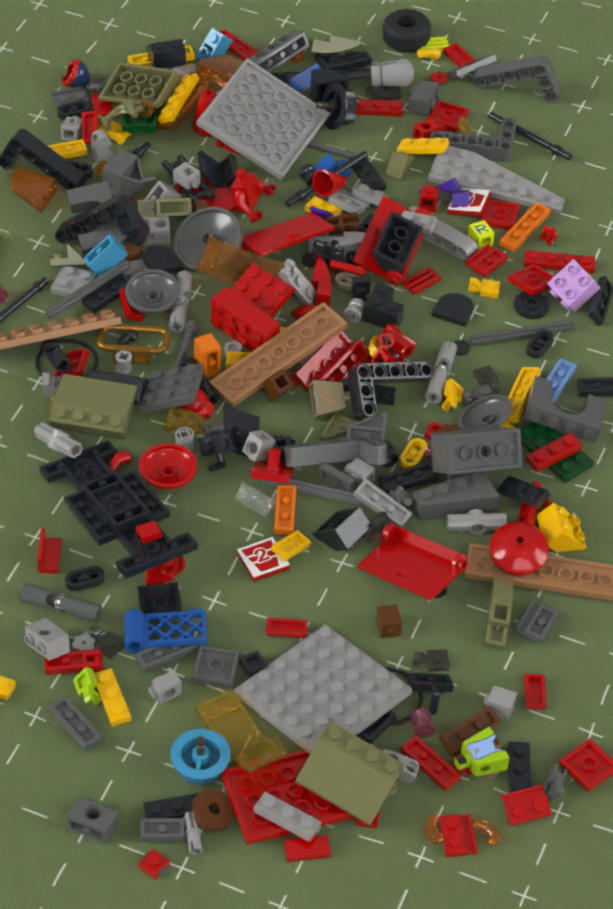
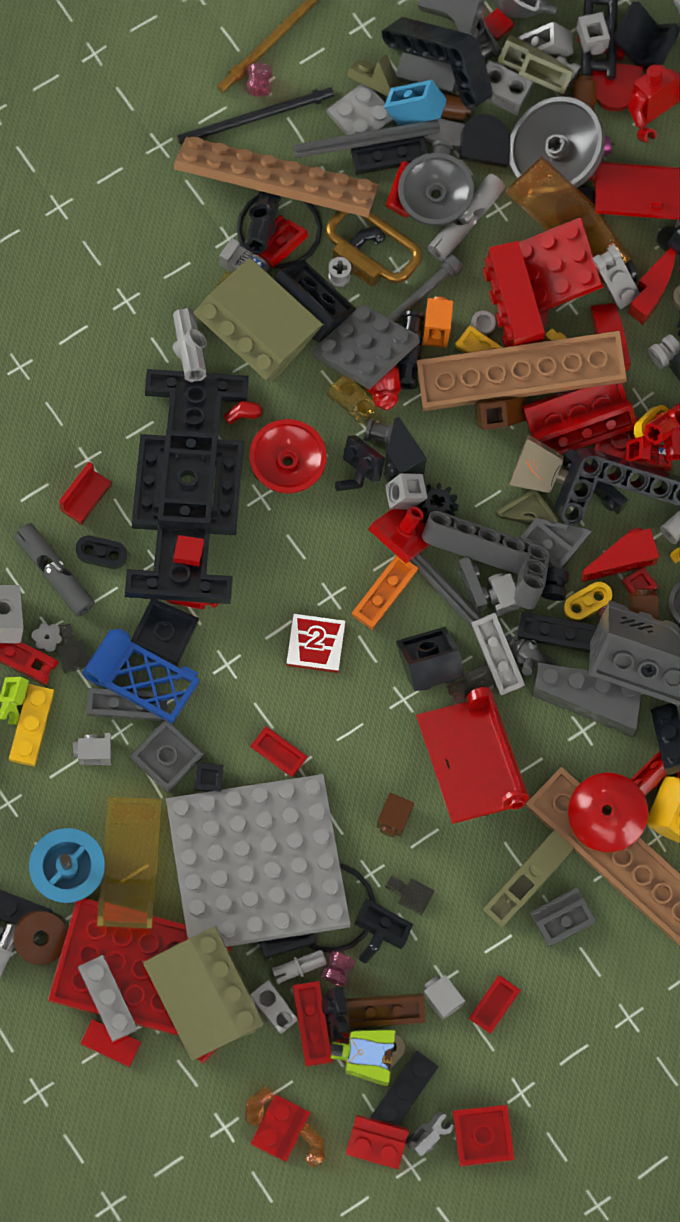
camera: 30 degrees right, 25 degrees up
light grey wheel [175,427,194,452] -> none
clear plate [234,482,277,517] -> none
yellow plate [271,530,312,562] -> none
light grey piece [446,509,507,535] -> none
none -> light grey axle [272,950,326,984]
none -> black plate [321,987,350,1039]
none -> red slope [580,528,659,583]

